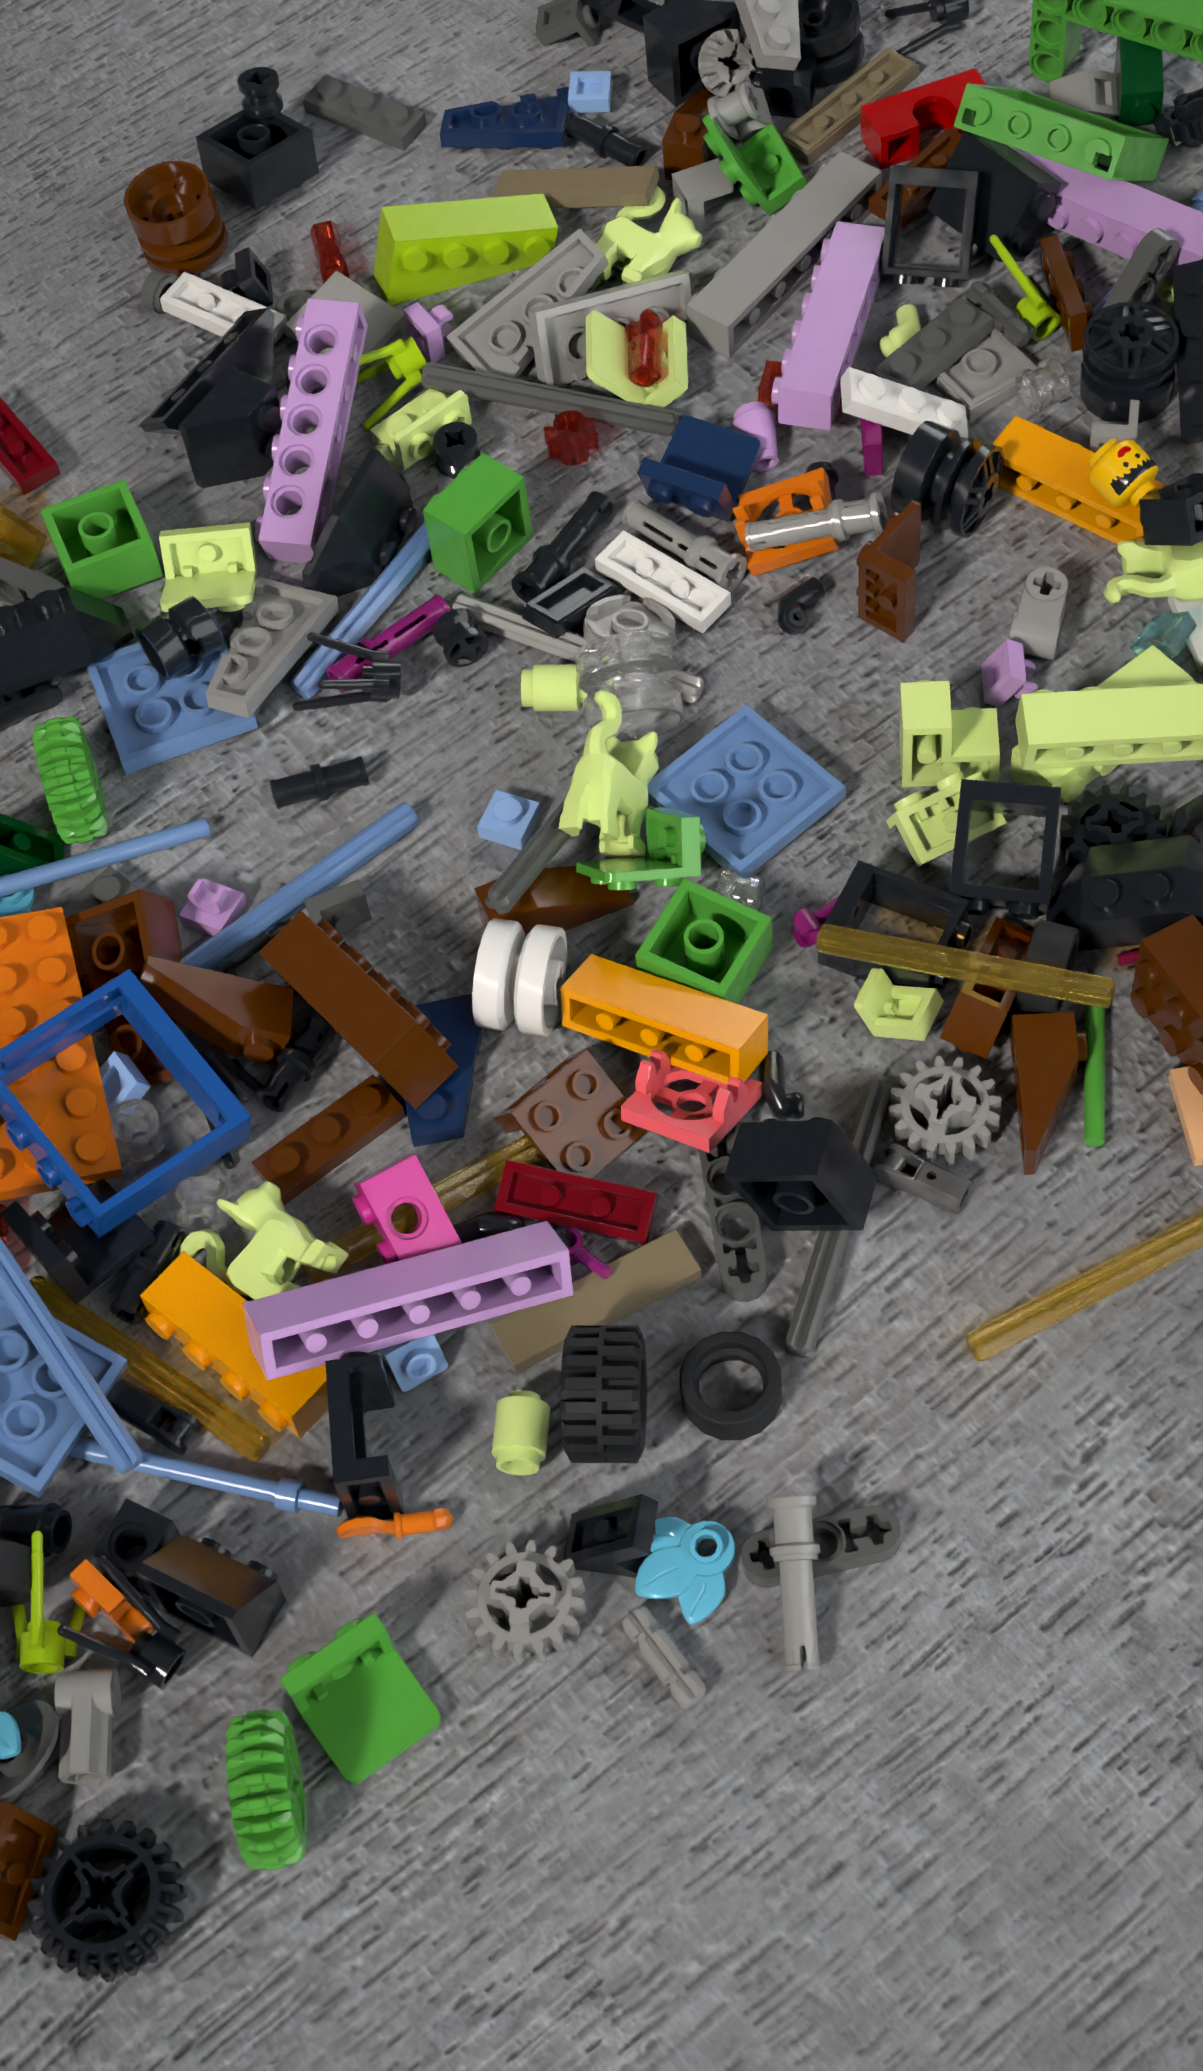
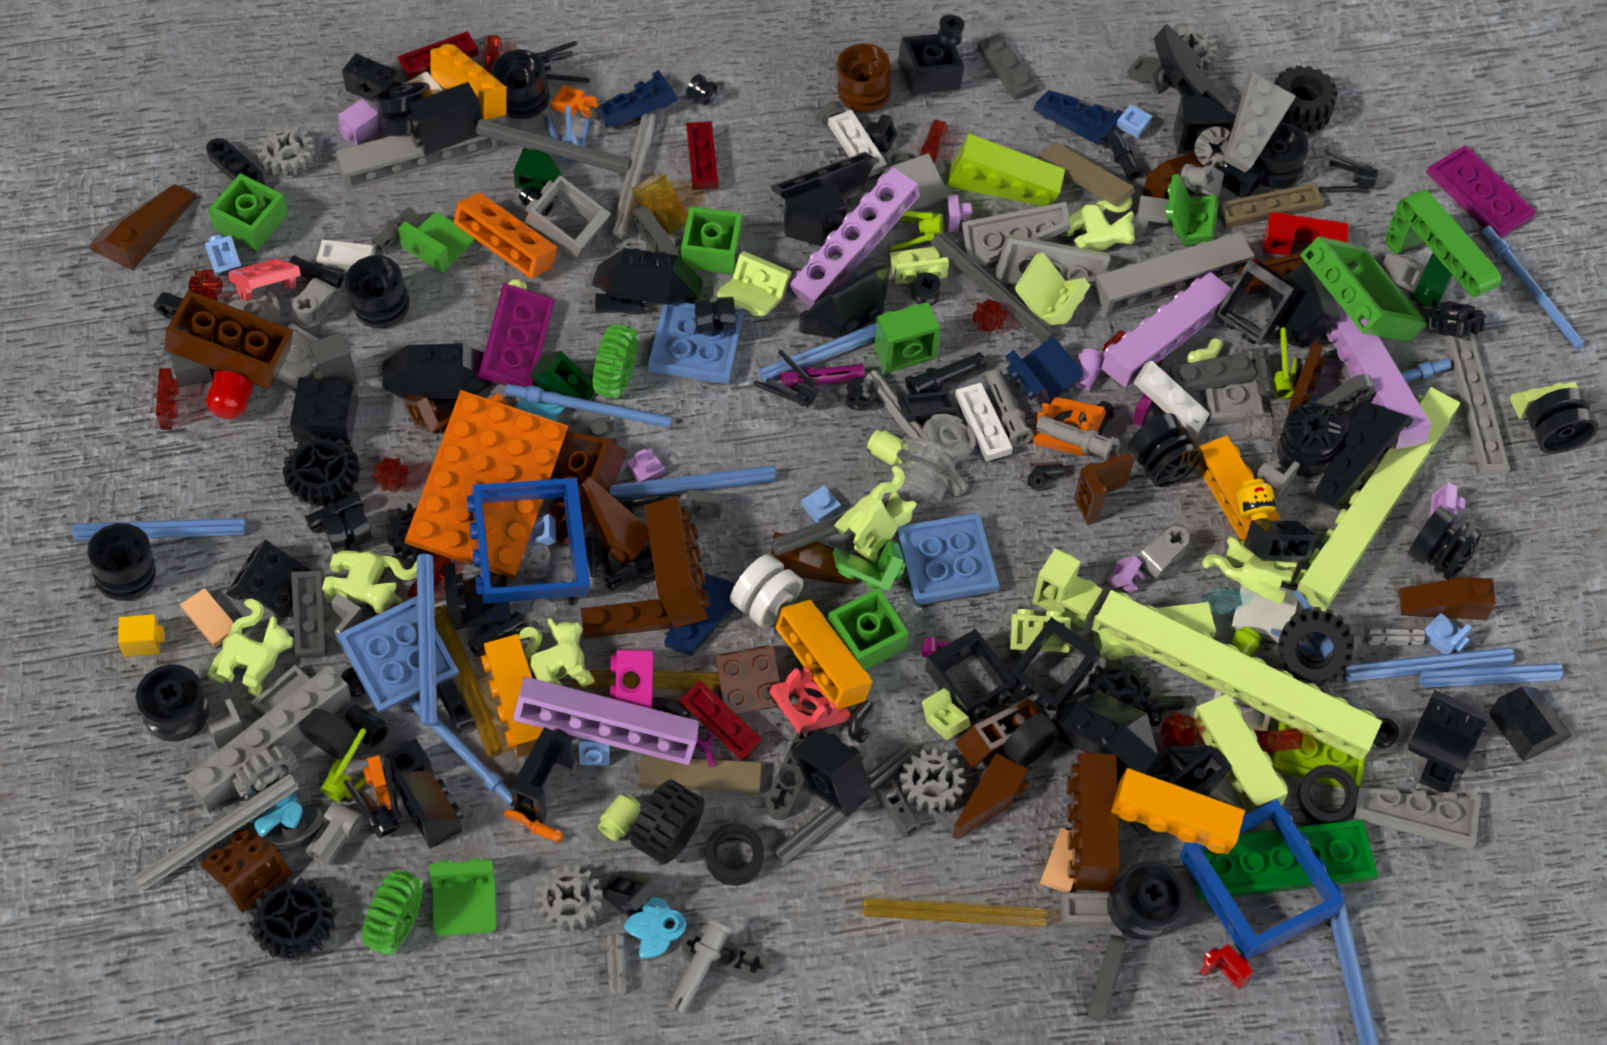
camera: 20 degrees right, 0 degrees up
light grey wing [206,577,339,718] -> none
black pin [269,756,369,809] -> none
clear red bar [625,309,663,388] -> none
clear yellow axle [816,924,1115,1008] -> none
bright green bar [1084,1003,1105,1147] -> none

